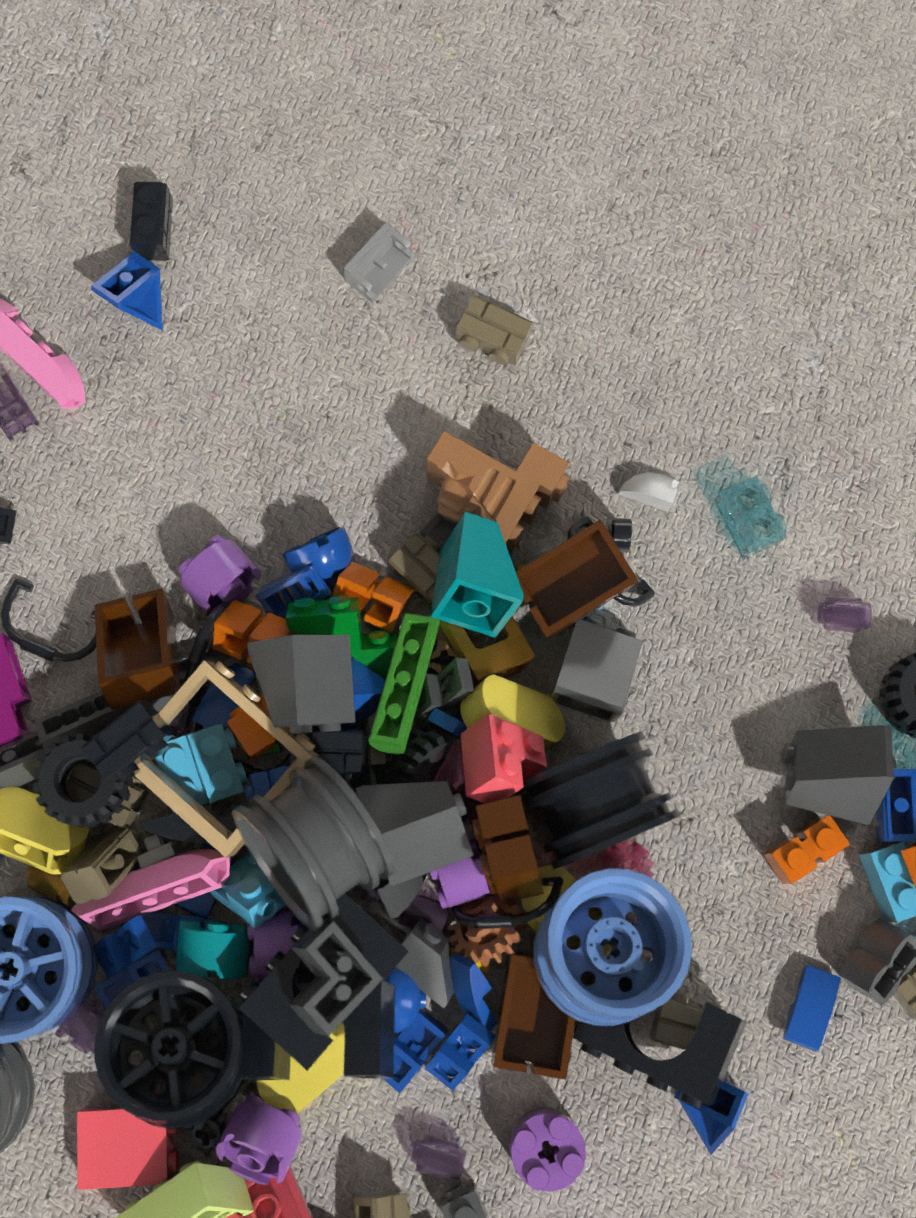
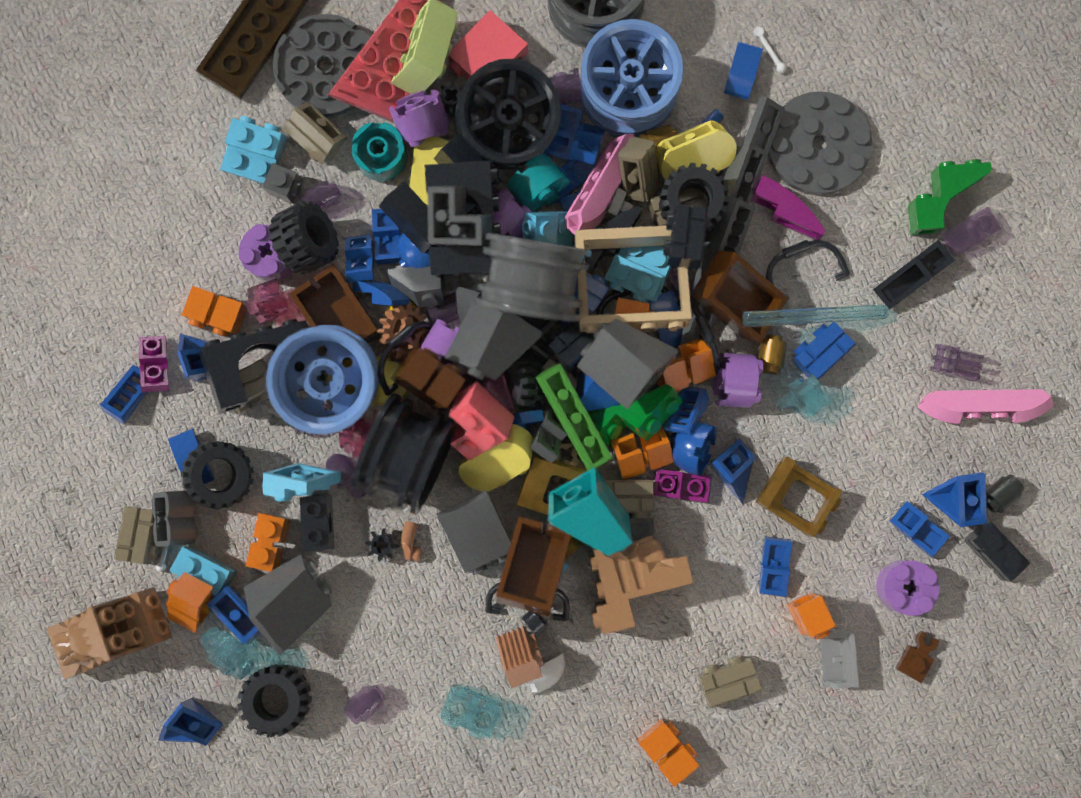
camera: 145 degrees right, 5 degrees up
none -> blue slope [100,364,147,425]
none -> magenta slope [138,336,169,392]
none -> orange piece [181,286,248,338]
none -> black tyre [181,441,254,509]
none -> clear pink brick [245,278,289,323]
none -> medium azure plate [262,463,341,501]
none -> black tyre [269,201,339,274]
none -> black brick [299,495,335,551]
none -> clear purple arm [326,454,366,498]
none -> teal brick [352,122,408,183]
none -> black gear [365,528,400,562]
none -> nougat arm [400,521,422,562]
none -> nougat brick [496,626,545,688]
none -> orange piece [637,719,699,787]
none -> magenta slope [653,469,712,503]
none -> blue slope [708,438,757,505]
none -> clear light blue axle [742,305,889,327]
none -> pearl gold window [755,456,842,537]
none -> pearl gold brick [758,335,787,375]
none -> blue slope [759,536,793,597]
none -> clear light blue brick [774,375,830,420]
none -> orange piece [787,593,836,640]
none -> blue brick [791,322,856,383]
none -> medium lavender brick [876,560,939,616]
none -> blue slope [890,501,950,558]
none -> reddish brown plate [895,631,939,683]
none -> pearl dark grey brick [986,474,1024,513]

